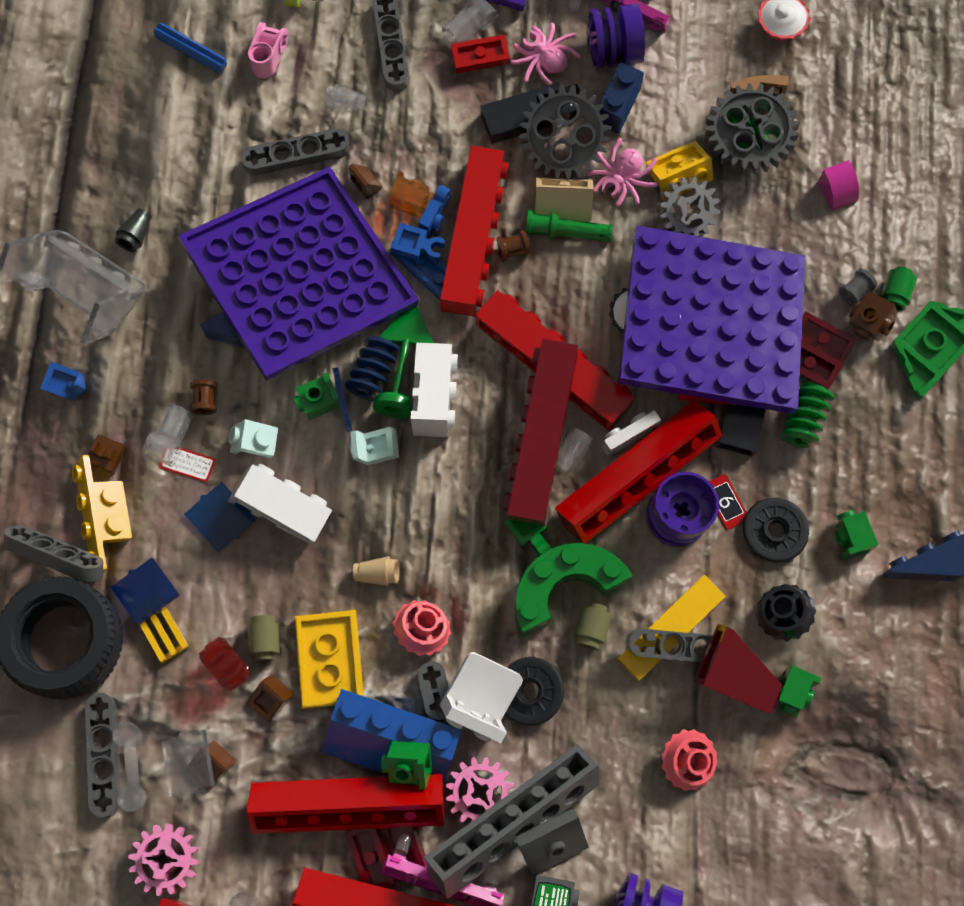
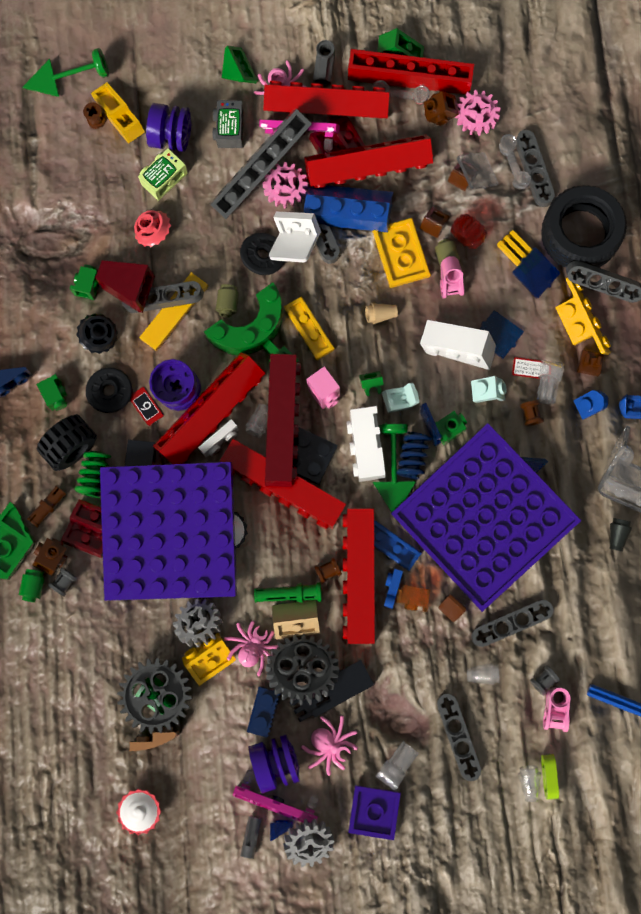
camera: 175 degrees right, 5 degrees up
green brick [381,741,432,790] -> none
blue plate [391,223,445,262] -> none
coral piece [392,600,451,656] -> none
red plate [451,34,510,74] -> none
dark grey plate [515,809,589,876] -> none
dark pink brick [818,160,859,211] -> none
none -> reddish brown pin [27,486,67,528]
none -> black tyre [36,414,97,471]
none -> brick [138,149,188,201]
none -> yellow tile [284,296,335,361]
none -> black plate [292,427,338,485]
none -> bright pink brick [307,367,340,410]
none -> green tile [359,371,384,397]
none -> reddish brown brick [423,91,459,126]
none -> bright pink piece [440,256,464,298]
none -> dark grey bush [530,665,560,696]
none -> blue plate [573,390,609,420]

